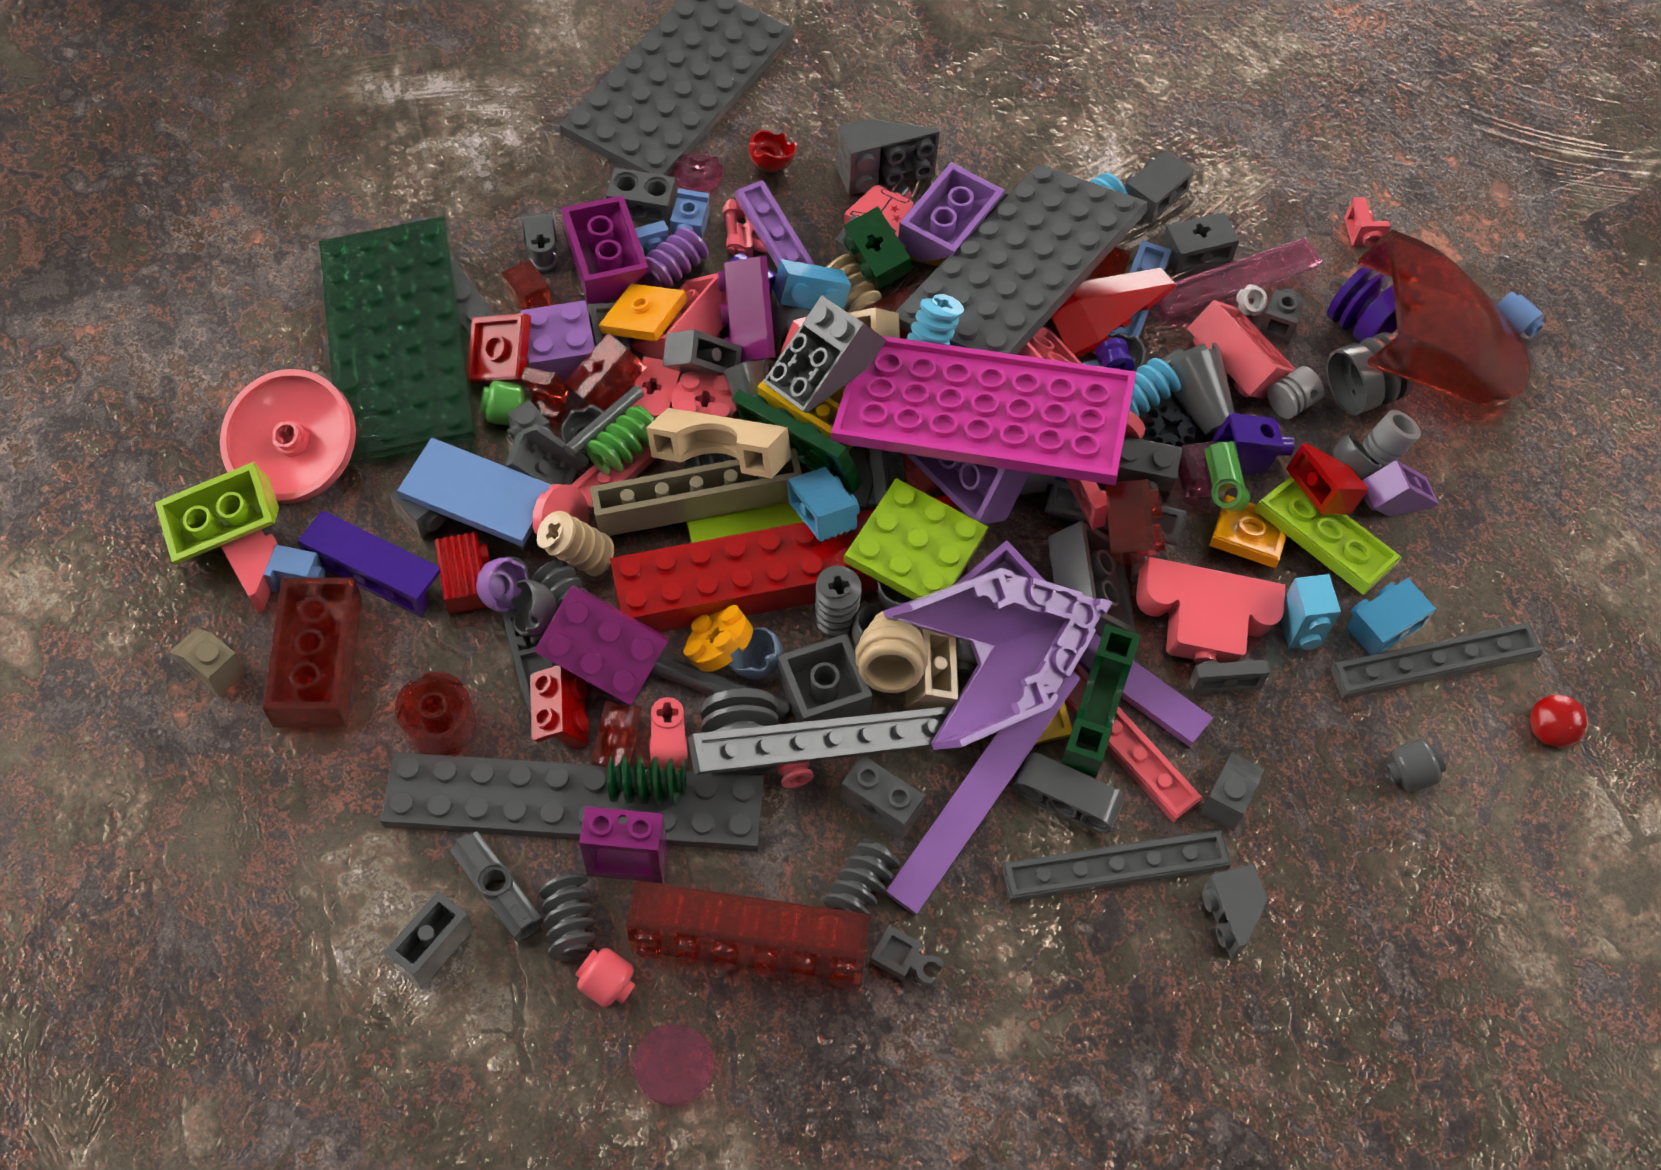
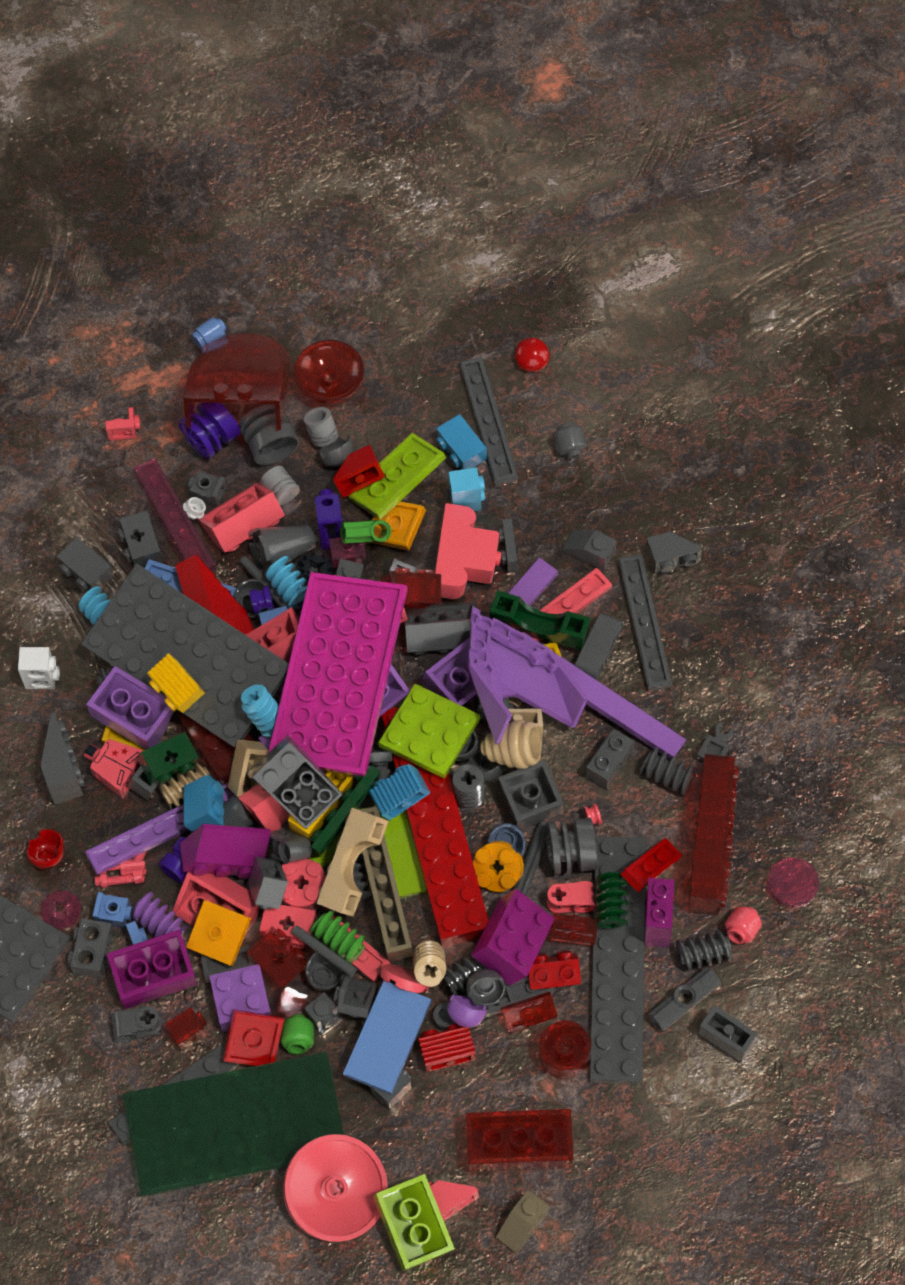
camera: 85 degrees left, 5 degrees up
medium blue brick [263,545,325,594] -> none
dark purple panel [297,511,440,617] -> none
plate [688,706,953,775] -> none
medium lavender slope [1362,460,1439,517] -> none
none -> white brick [18,647,60,689]
none -> yellow brick [147,654,205,713]
none -> clear red dish [294,340,364,404]
none -> clear red tile [501,991,558,1033]
none -> red plate [621,838,683,893]

